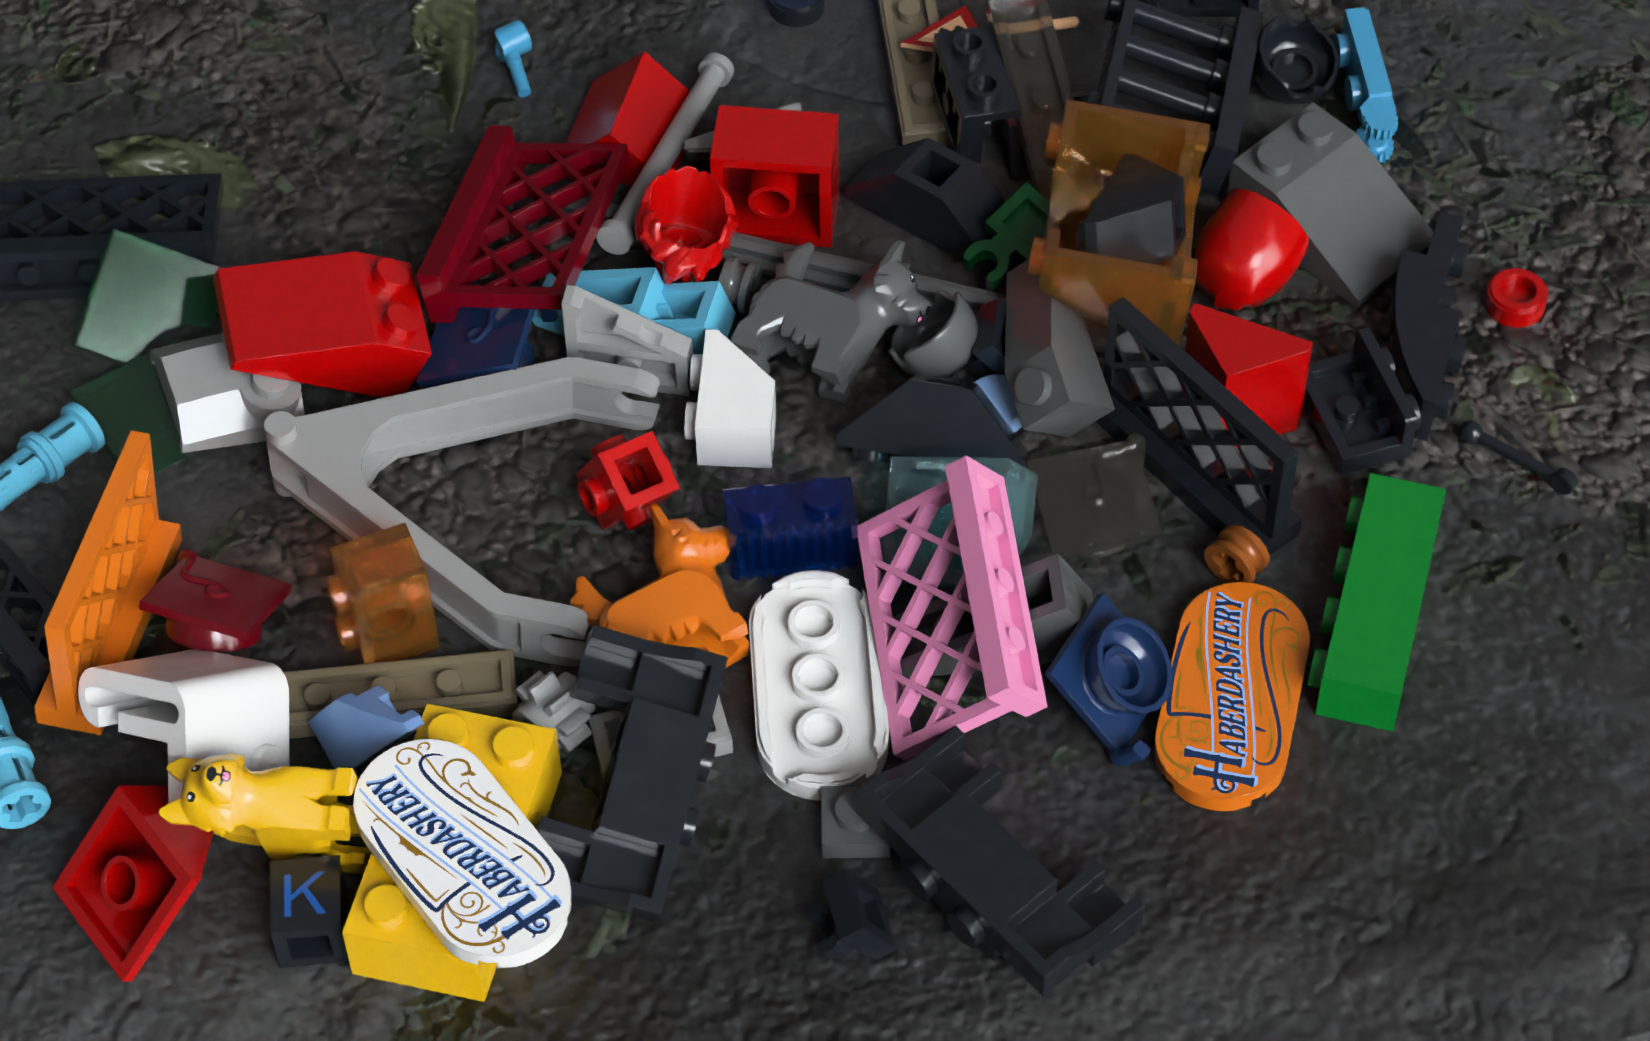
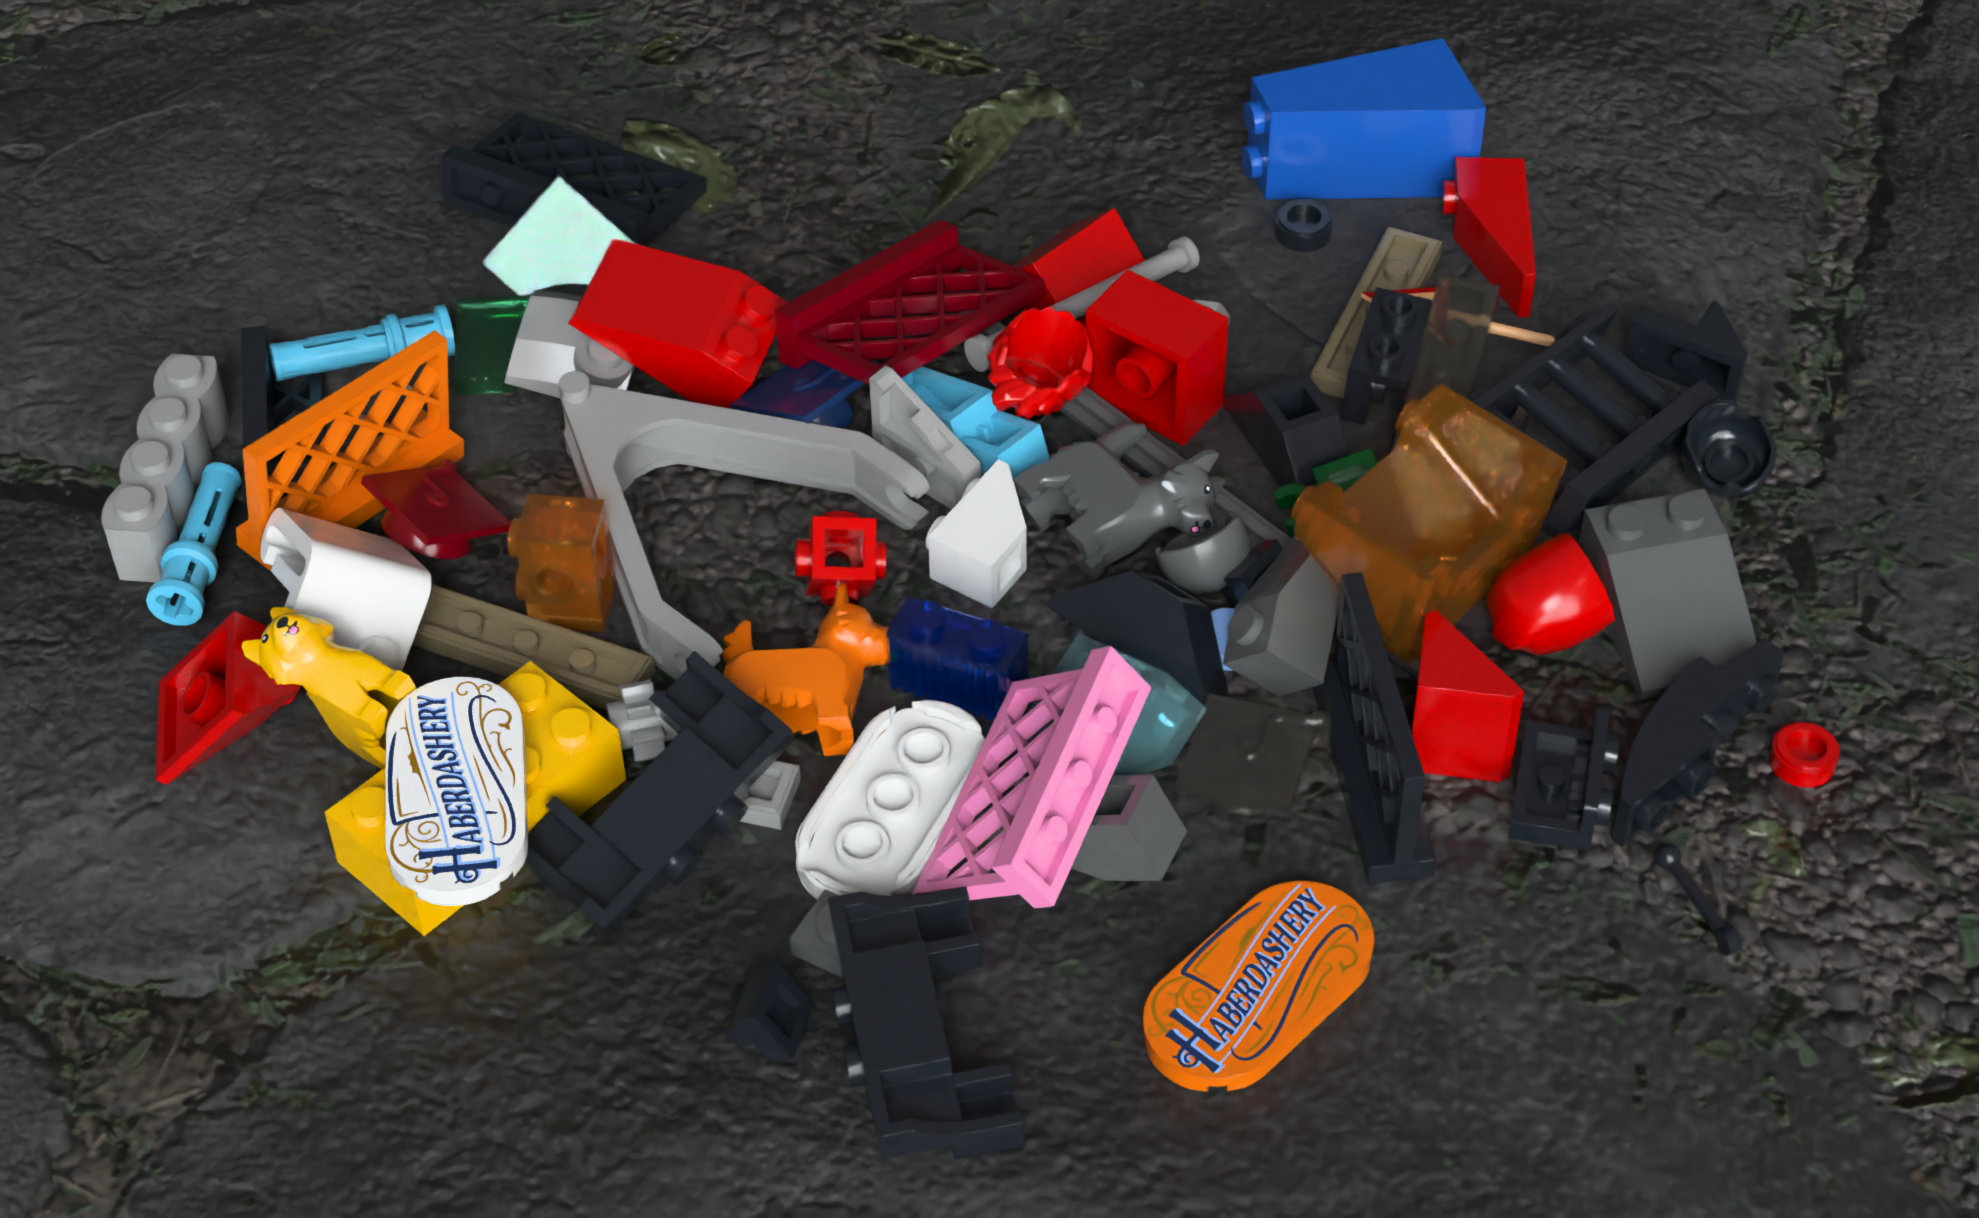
camera: 30 degrees right, 5 degrees down
black brick [270,853,349,968] -> none
medium blue slope [308,685,425,772] -> none
dark azure hand [495,20,532,98] -> none
dark grey bush [718,256,762,315] -> none
dark blue hat [1044,593,1172,766] -> none
black slope [1076,154,1186,281] -> none
dark orange bush [1204,524,1270,584] -> none
green brick [1307,473,1446,732] -> none
dark azure hinge [1333,7,1398,163] -> none

